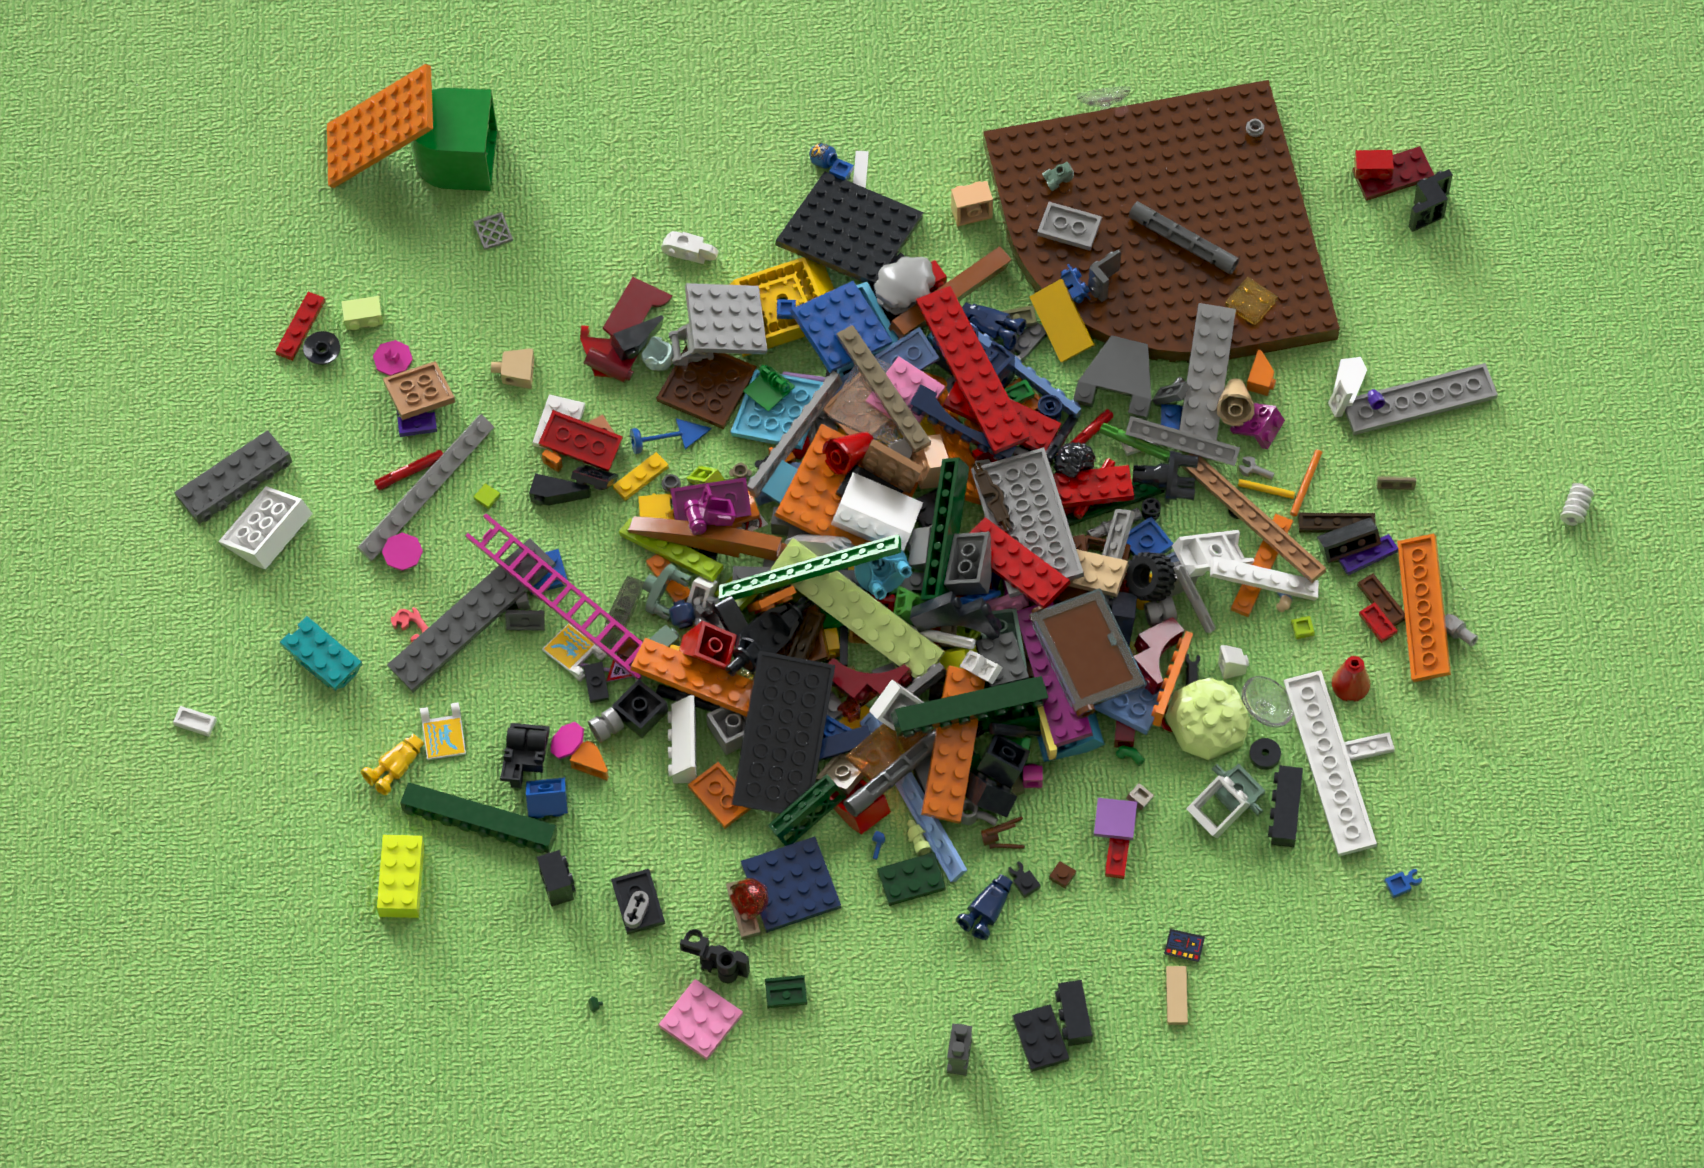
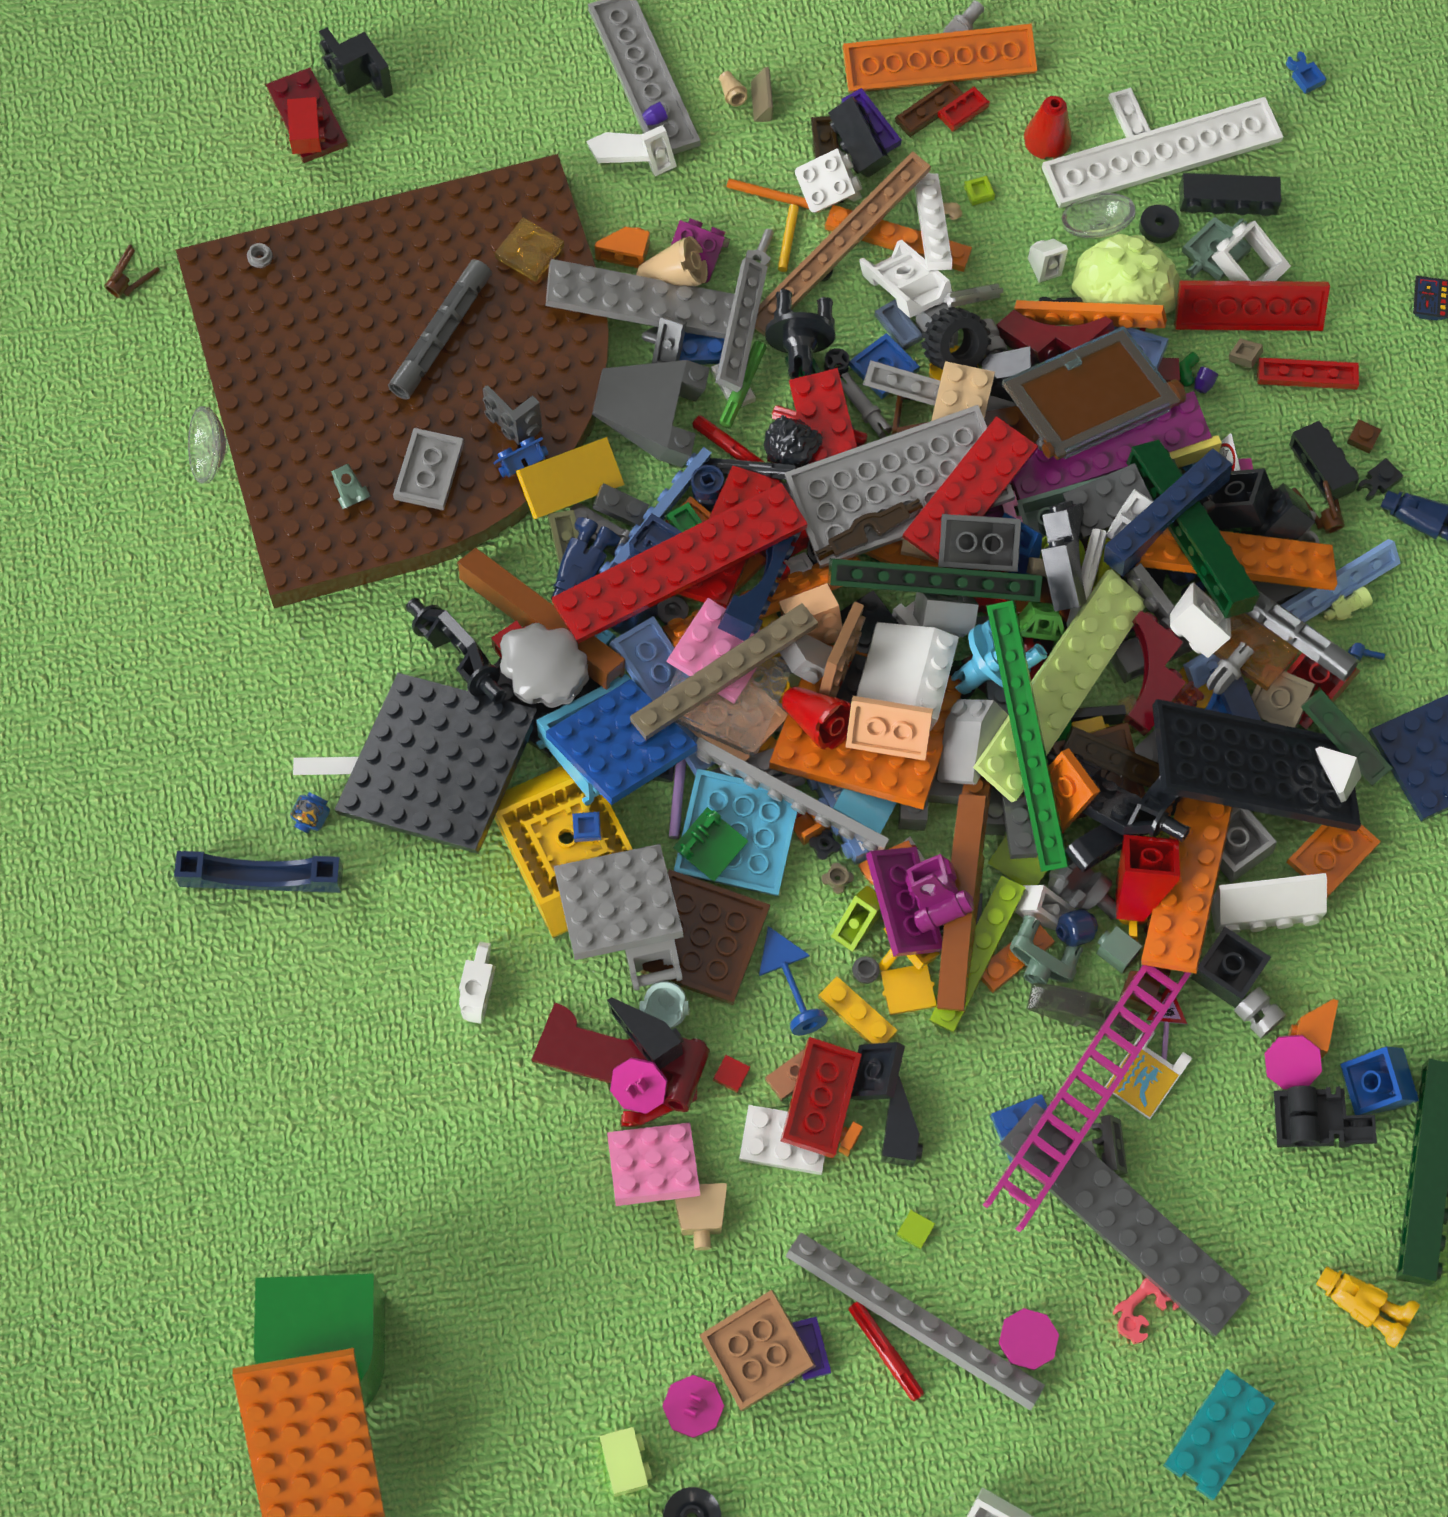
camera: 100 degrees left, 5 degrees up
flag [420,702,466,760] -> none
light grey window [473,212,513,250] -> none
black plate [583,662,609,703] -> none
blue plate [829,158,854,181] -> none
dark green plate [877,852,946,906] -> none
light nougat brick [951,181,993,226] -> none
medium lavender tile [1094,798,1137,840] -> none
none -> reddish brown plant [104,244,160,298]
none -> dark blue arch [174,851,343,893]
none -> black plate [406,598,507,704]
none -> dark grey plate [592,483,649,527]
none -> bright pink plate [607,1123,700,1206]
none -> dark pink piece [610,1057,667,1113]
none -> red tile [713,1055,750,1093]
none -> tan cone [719,71,747,107]
none -> white bracket [795,149,862,213]
none -> light nougat plate [846,696,933,760]
none -> dark blue arch [1104,448,1232,577]
none -> red plate [1174,280,1330,331]
none -> dark purple hose [1194,367,1219,394]
none -> light grey arm [1207,642,1254,694]
none -> black brick [1289,421,1359,502]
none -> white slope [1316,747,1362,803]

